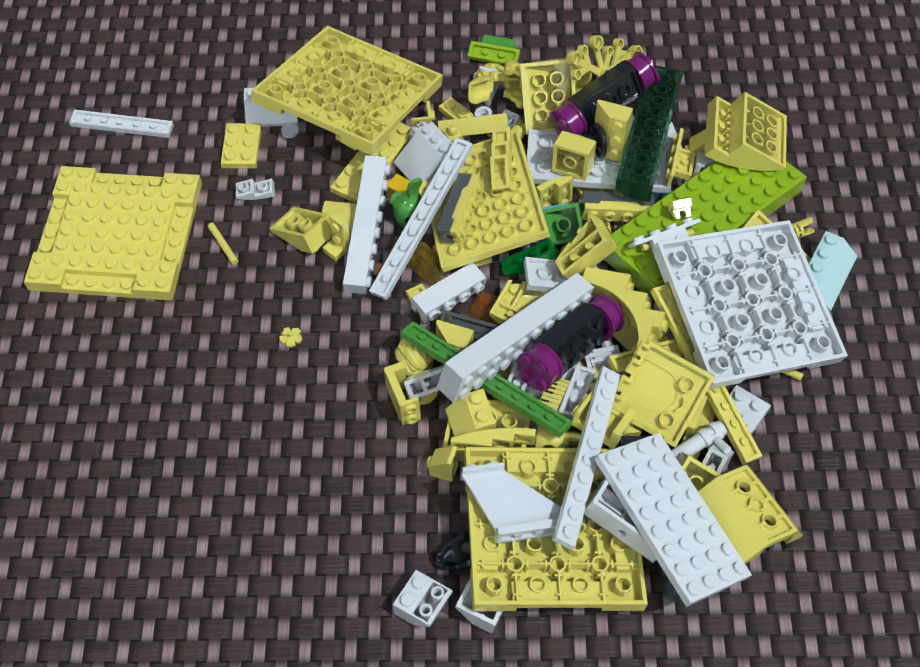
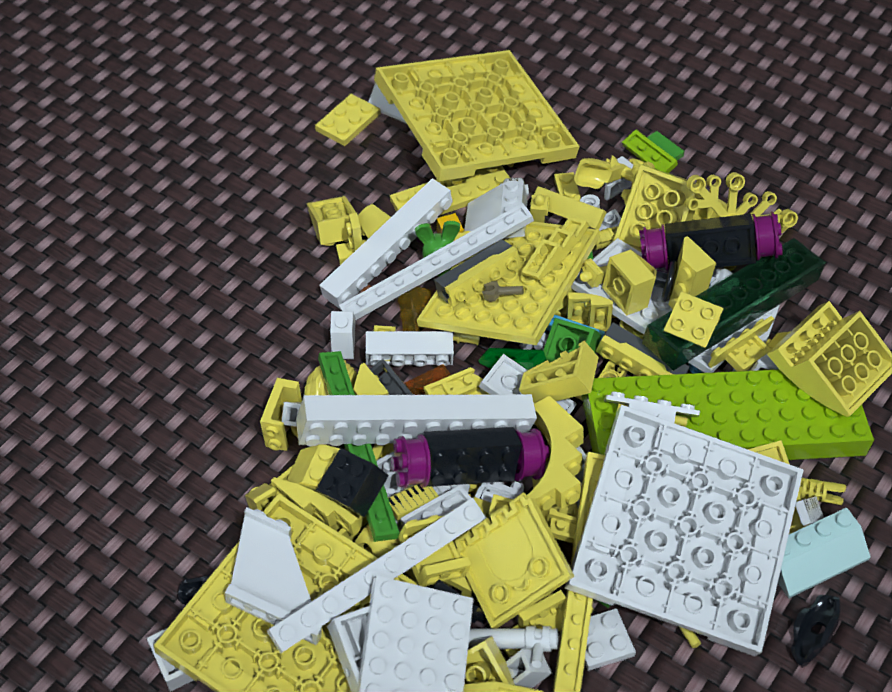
camera: 35 degrees right, 5 degrees down
light yellow plate [24,166,202,301] -> none
white tile [69,110,174,138] -> none
light yellow bar [208,222,239,265] -> none
white slope [236,178,275,200] -> none
light yellow plant [279,327,303,348] -> none
white piece [281,123,299,138] -> none
white slope [393,570,453,627] -> none
light yellow bracket [411,101,435,126] -> none
tile [667,198,692,220] -> none
none -> black brick [316,448,389,518]
none -> white slope [330,311,356,360]
none -> dark tan bar [482,281,524,302]
none -> light yellow piece [580,258,607,288]
none -> light yellow hinge [663,291,724,348]
none -> black piece [791,595,840,668]
none -> white tile [795,497,824,526]

